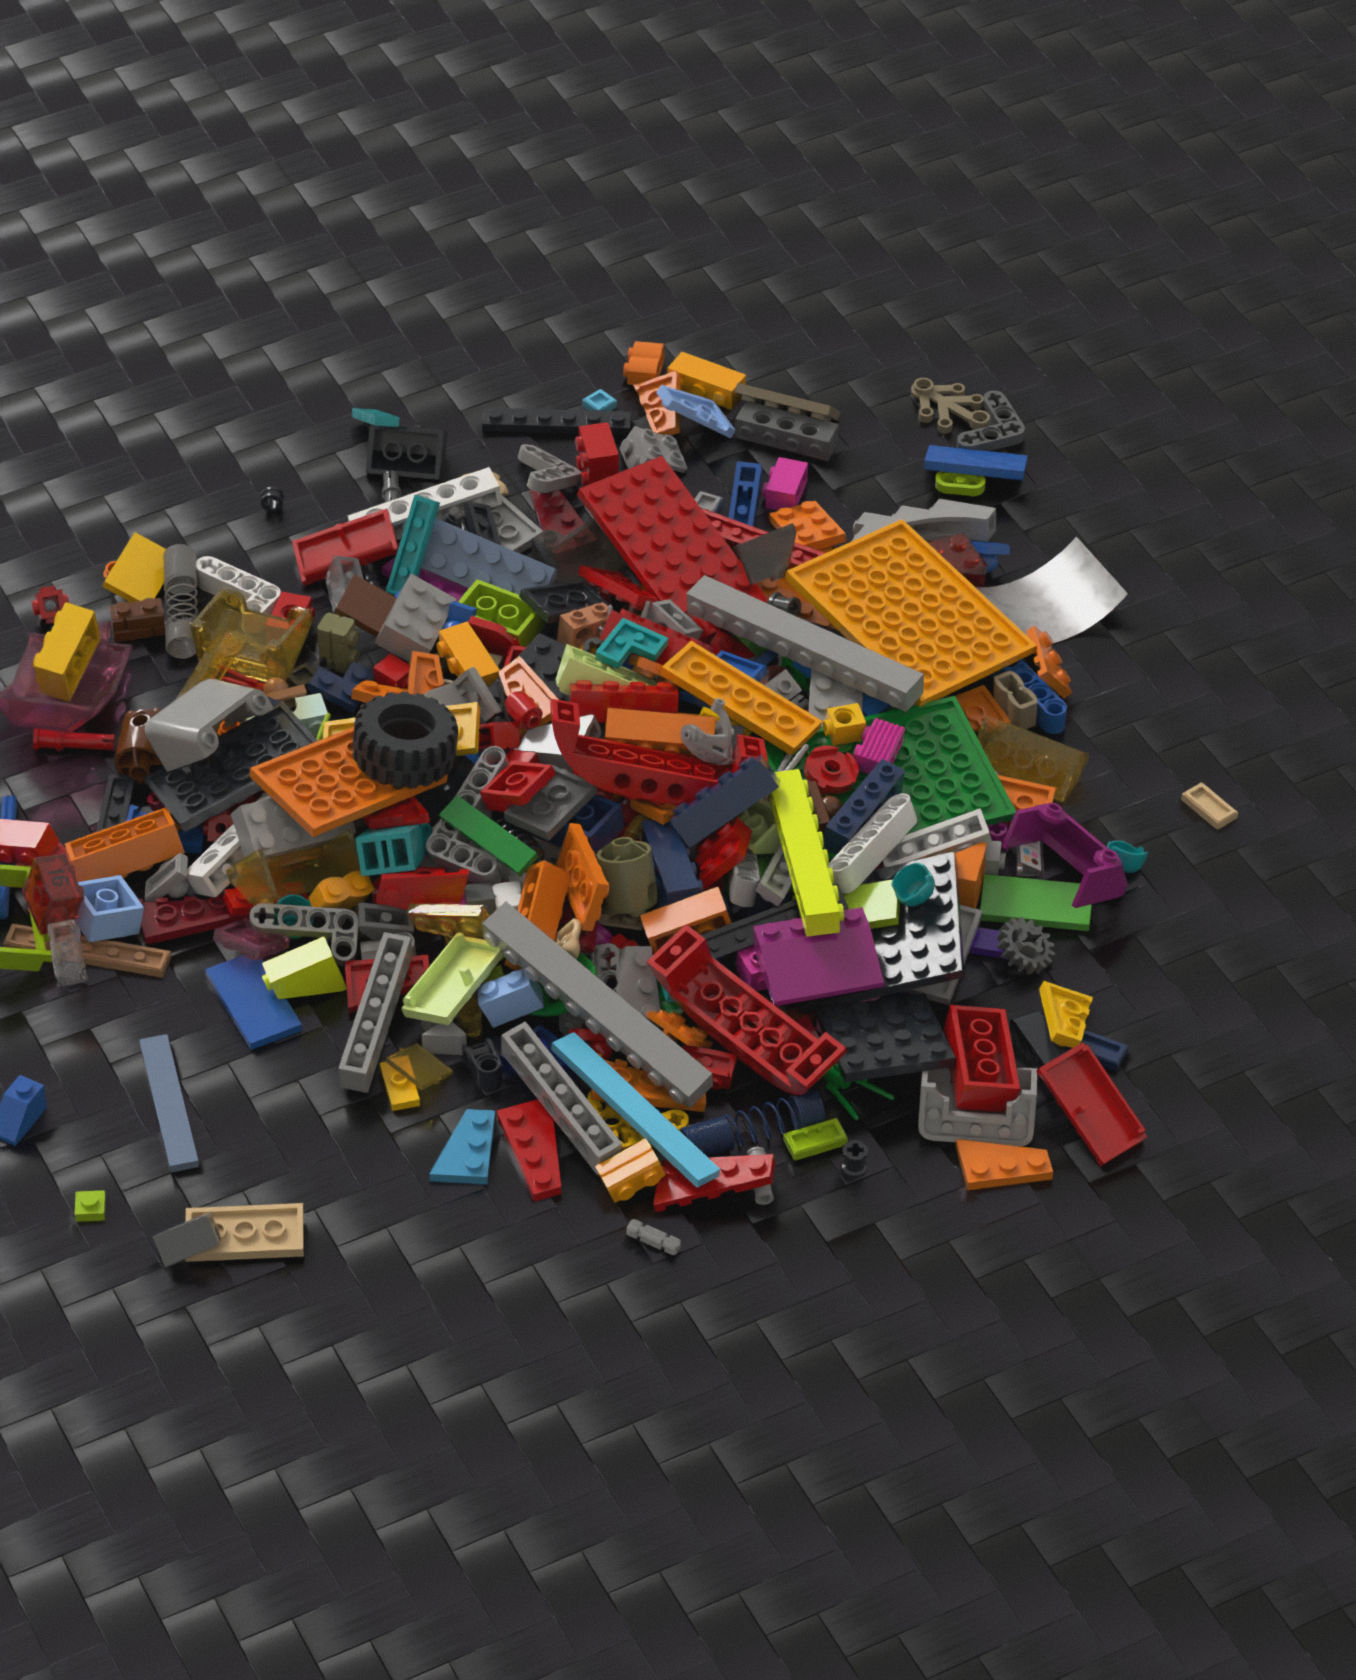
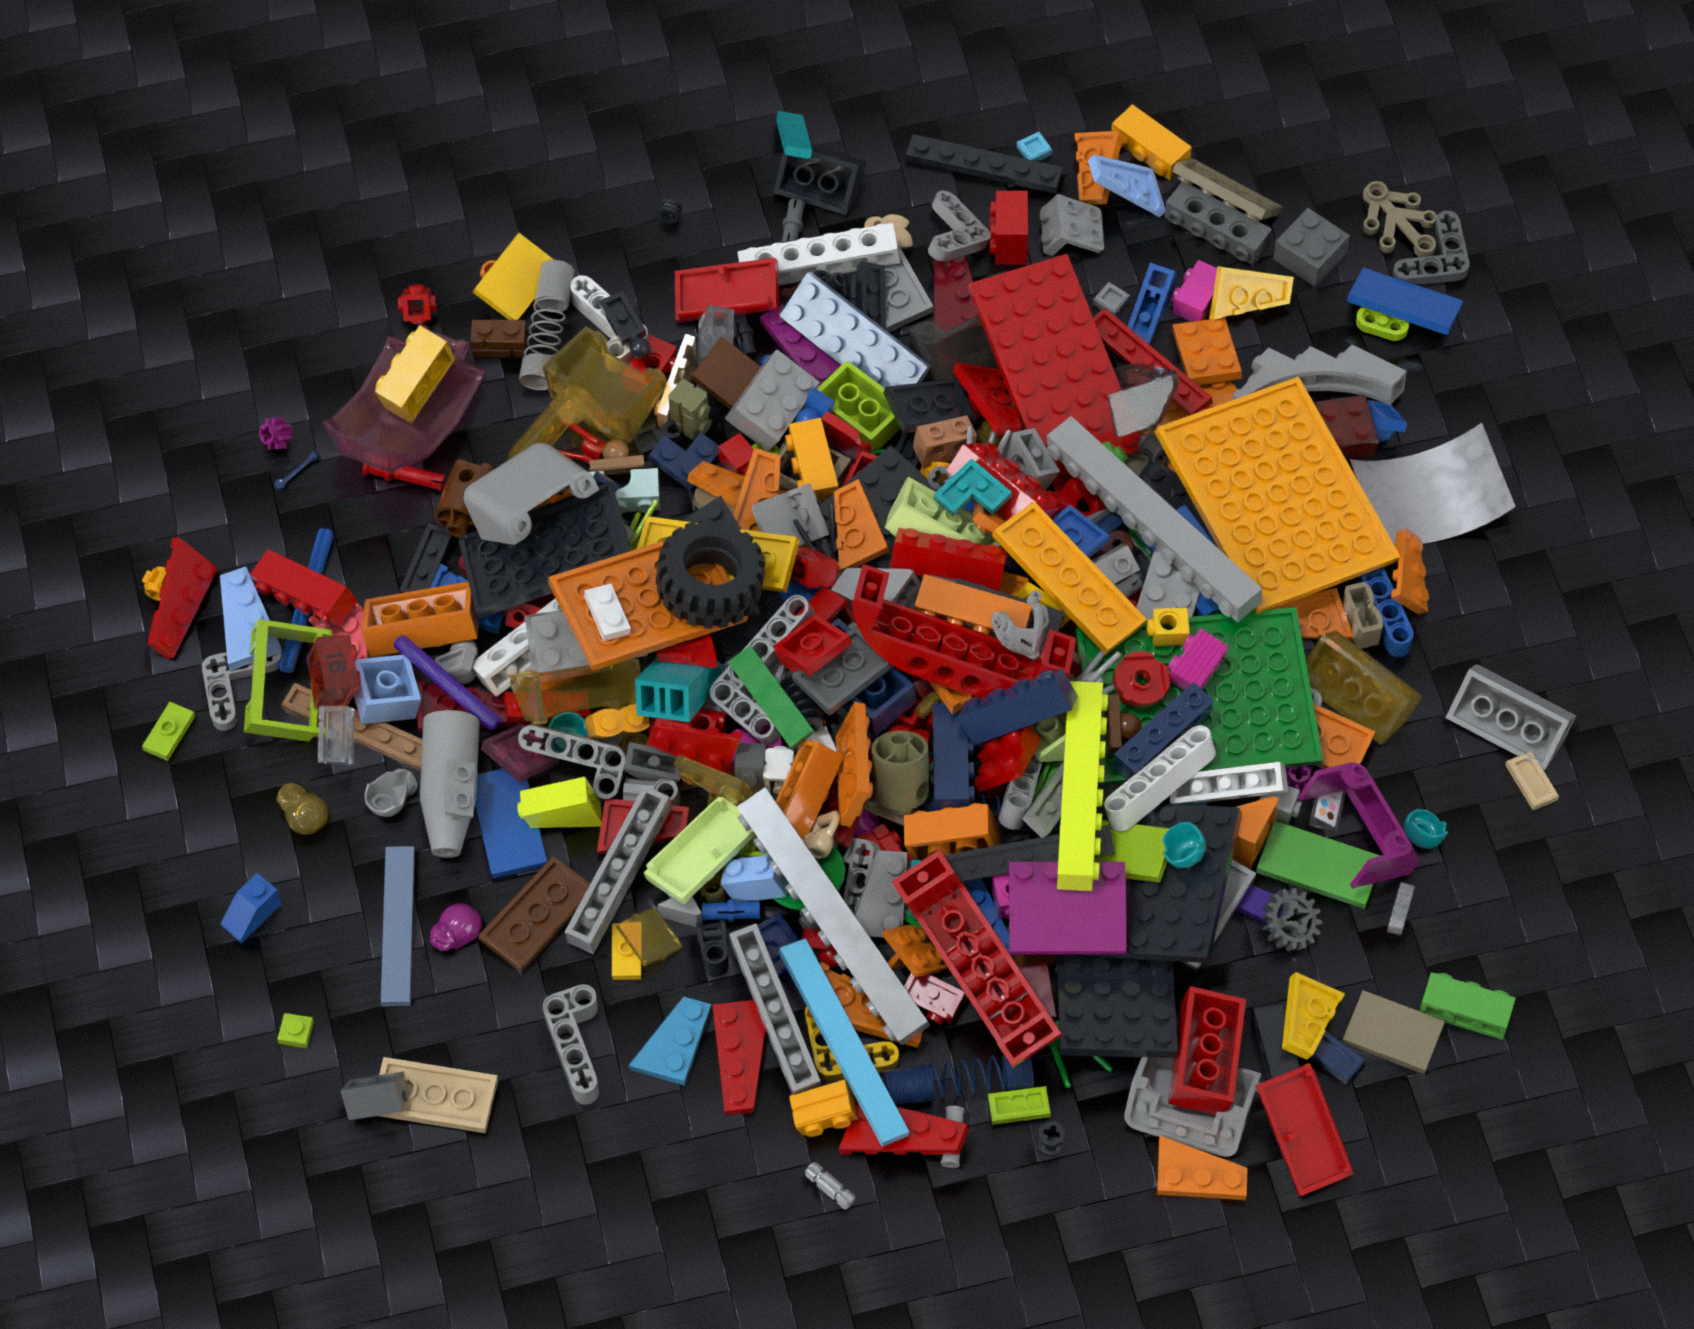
camera: 15 degrees right, 15 degrees up
teal tile [386,494,440,596] -> none
red brick [505,691,543,730] -> none
orange brick [623,341,665,385] -> none
none -> clear yellow hair [276,783,329,835]
none -> light grey hair [364,769,418,817]
none -> dark purple axle [393,635,502,731]
none -> light grey piece [420,710,480,858]
none -> magenta hair [430,903,482,951]
none -> reddish brown tile [478,856,590,973]
none -> light grey beam [543,984,599,1105]
none -> white plate [584,584,631,642]
none -> black plate [599,291,651,359]
none -> tan wing [655,334,698,428]
none -> blue pin [702,899,760,922]
none -> yellow wing [1209,266,1294,320]
none -> dark grey brick [1273,208,1350,287]
none -> dark tan tile [1342,990,1445,1074]
none -> clear beam [1387,882,1415,935]
none -> bright green brick [1420,972,1515,1040]
none -> light grey slope [1446,664,1576,770]

